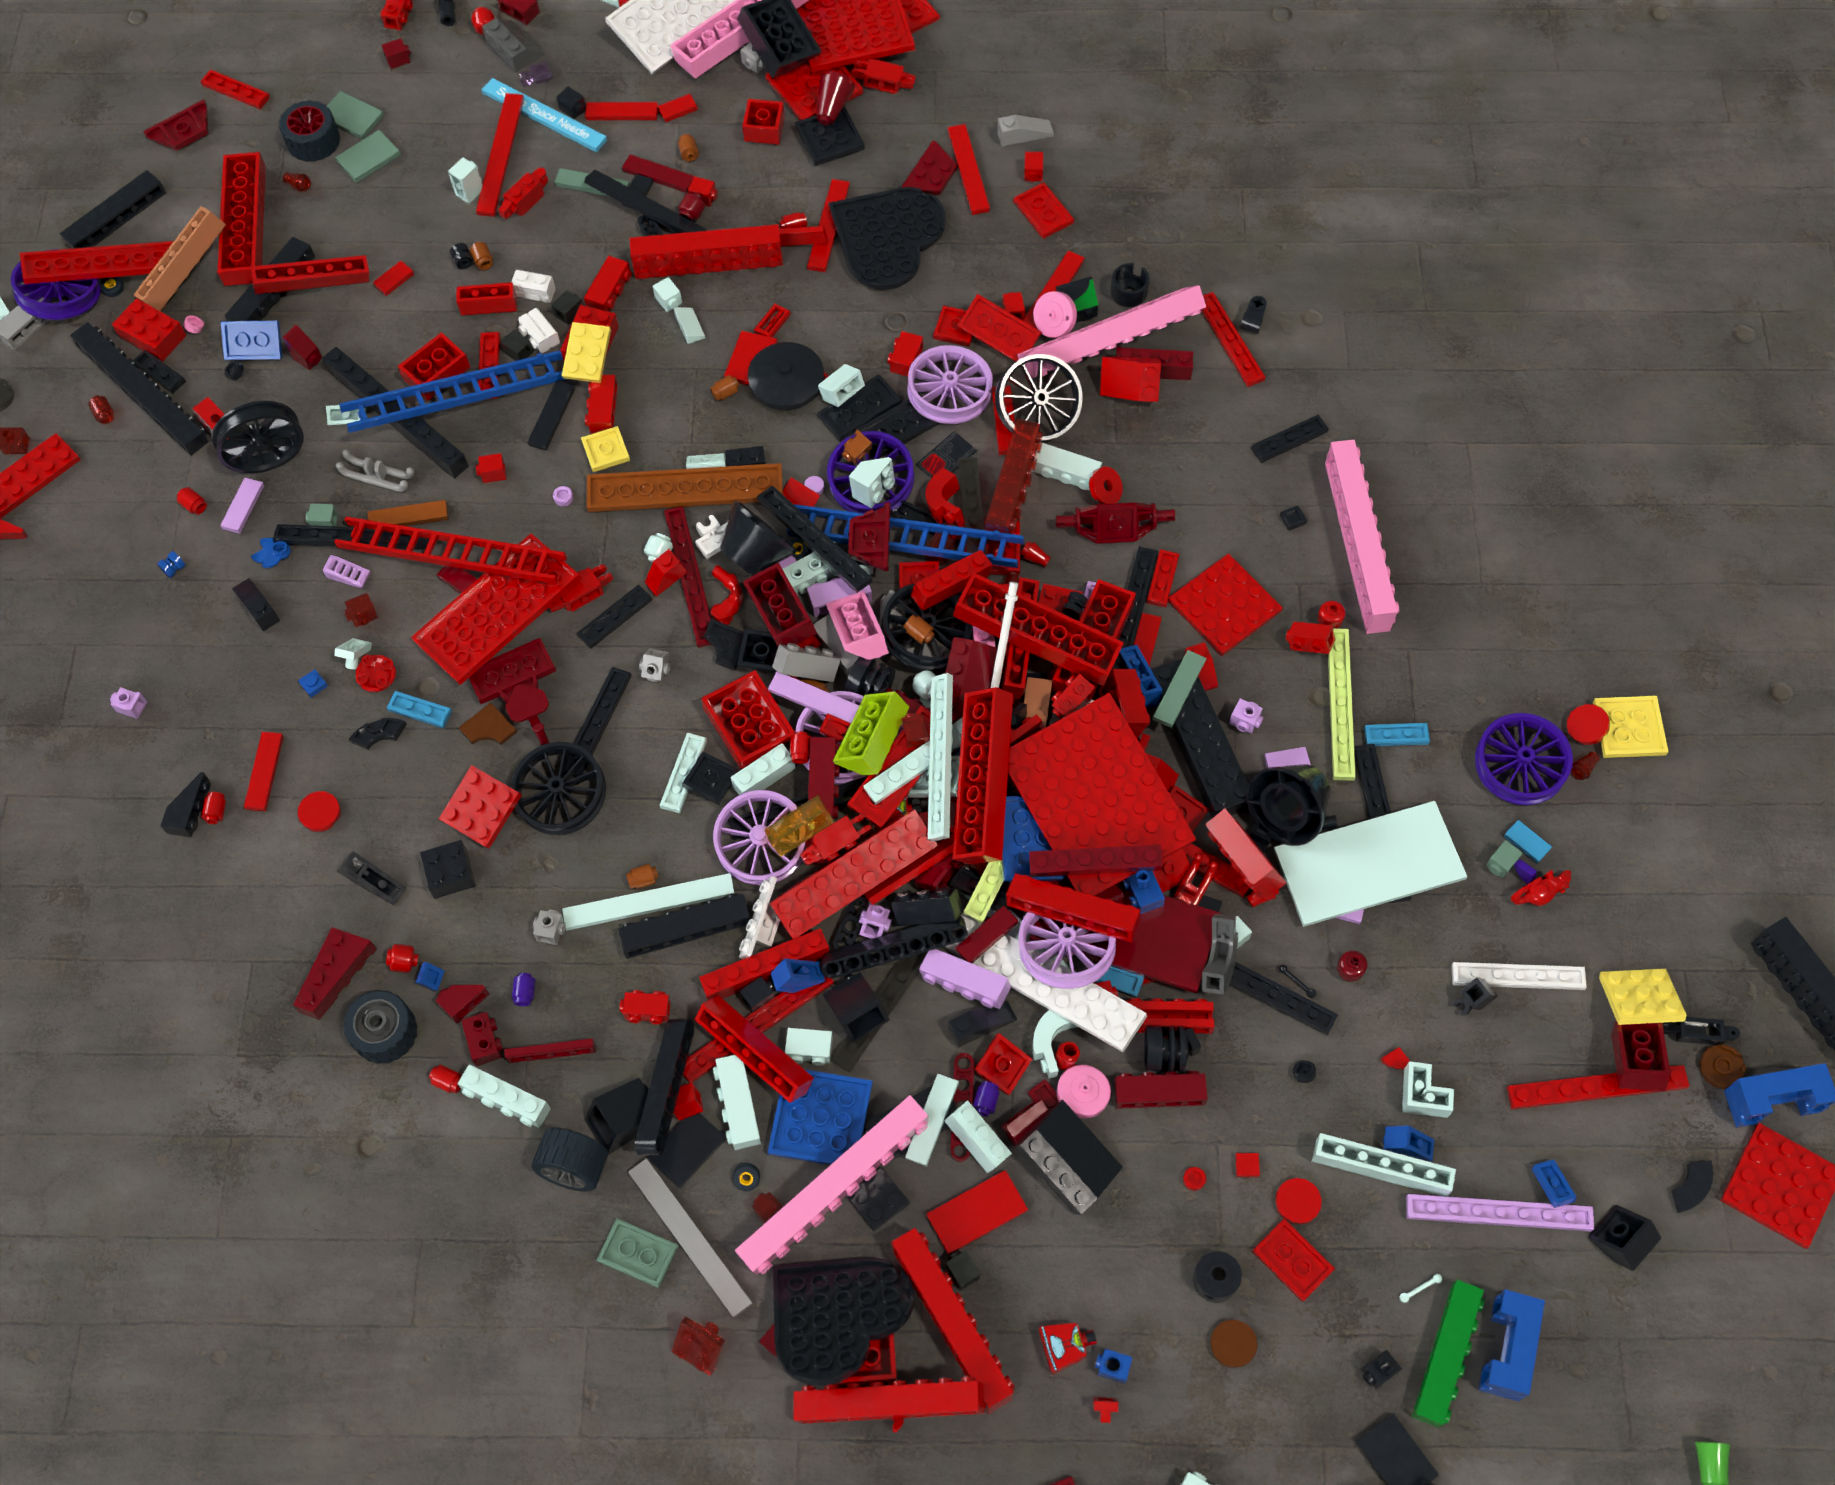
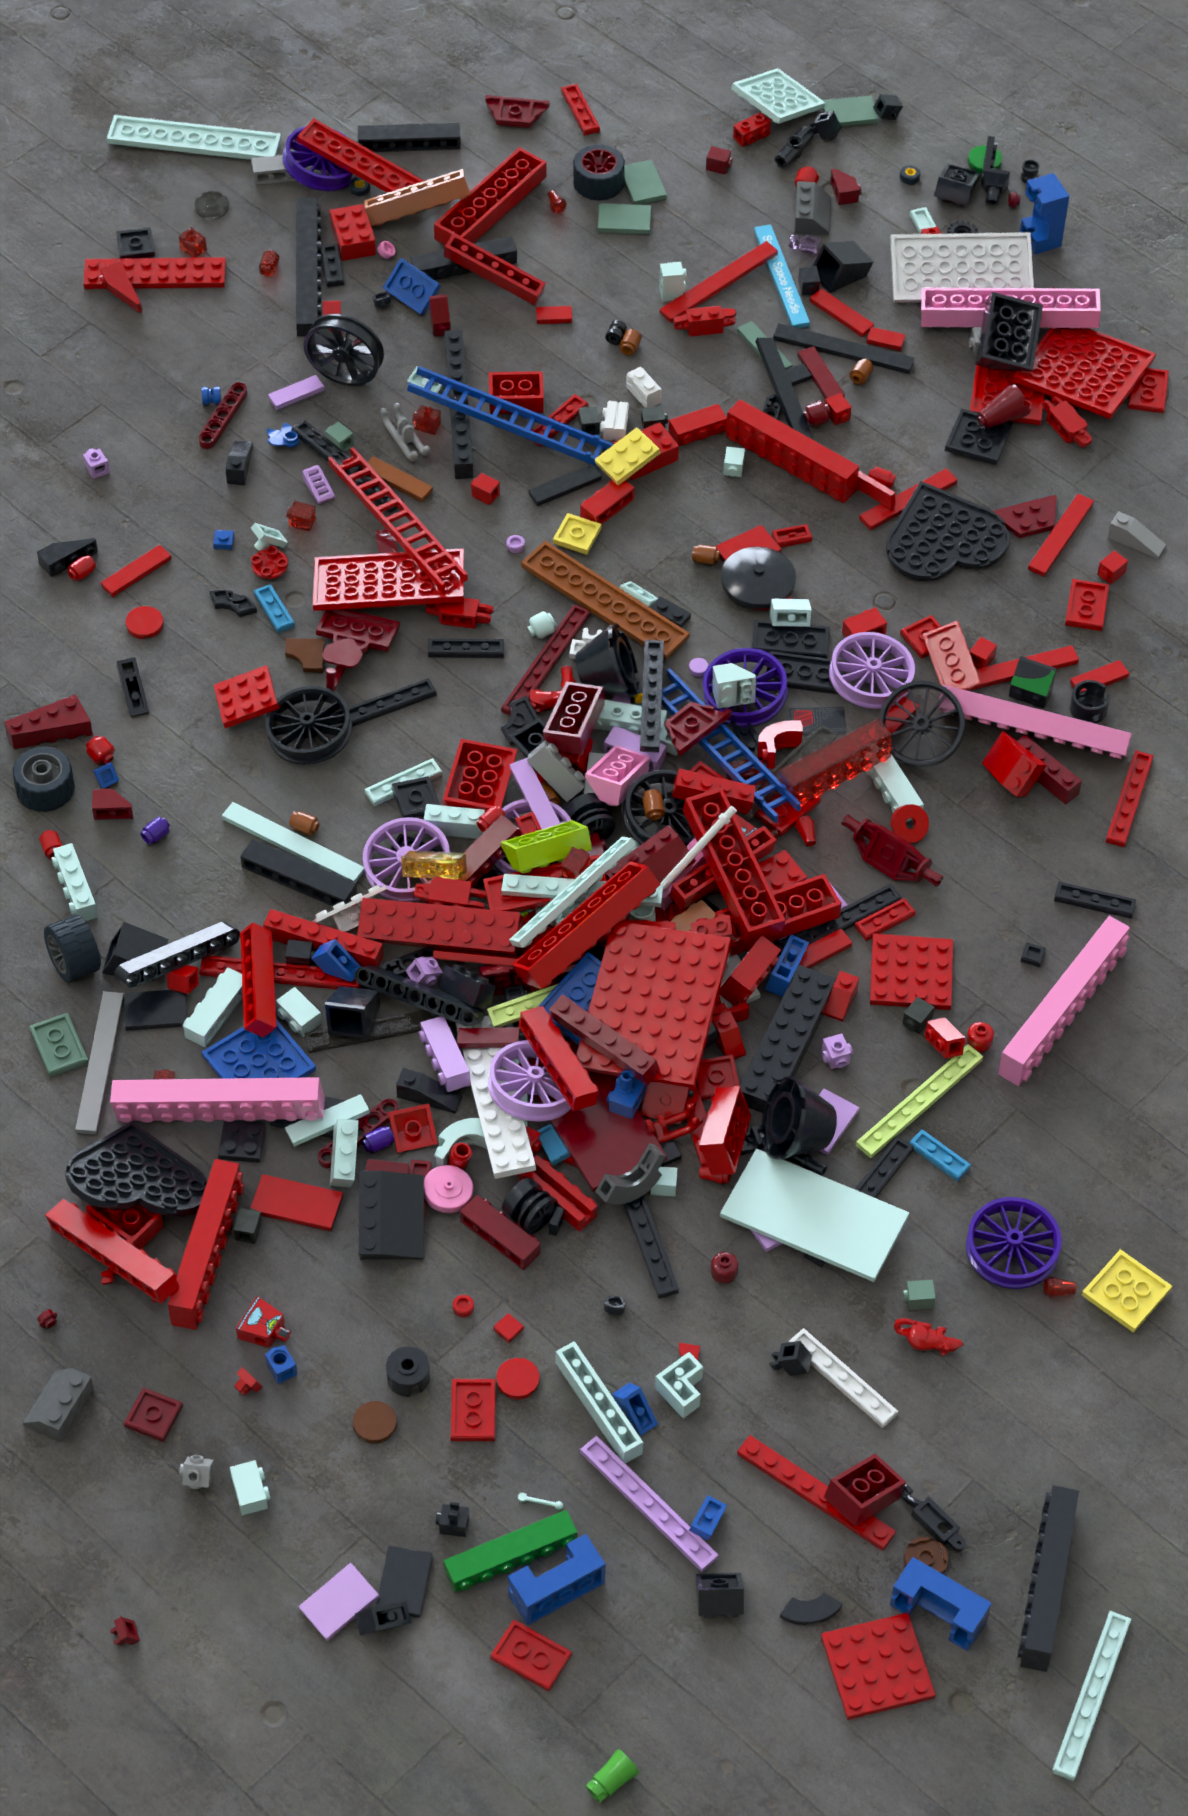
camera: 40 degrees right, 10 degrees down
red brick [177,487,207,515] -> none
black brick [420,840,476,899] -> none
red brick [456,282,517,316] -> none
dark red brick [461,1012,504,1067] -> none
dark red tile [504,1038,596,1063] -> none
light grey brick [533,909,566,945] -> none
red brick [620,990,671,1025] -> none
light grey brick [639,648,670,682] -> none
red slope [645,549,687,597] -> none
clear red plate [671,1316,725,1376] -> none
light aqua slope [674,307,705,344] -> none
black wheel [733,1163,760,1191] -> none
red brick [742,99,785,145] -> none
red sticker [783,477,821,507] -> none
dark orange brick [841,429,872,465] -> none
black tile [1011,702,1027,728] -> none
bright pink wheel [1033,291,1077,338] -> none
black wheel [1062,592,1088,620] -> none
sand green tile [1153,650,1206,728] -> none
black piece [1240,296,1267,334] -> none
black hinge [1279,965,1316,998] -> none
dark azure tile [1503,820,1552,864] -> none
dark purple tile [1514,859,1537,884] -> none
red tile [1566,704,1610,745] -> none
light yellow plate [1599,969,1687,1025] -> none
none -> dark red beam [199,382,247,449]
none -> clear red brick [412,405,441,435]
none -> red tile [490,1619,572,1692]
none -> black tile [773,323,915,374]
none -> black slope [812,241,874,293]
none -> pearl dark grey brick [902,997,934,1034]
none -> red tile [1070,660,1129,693]

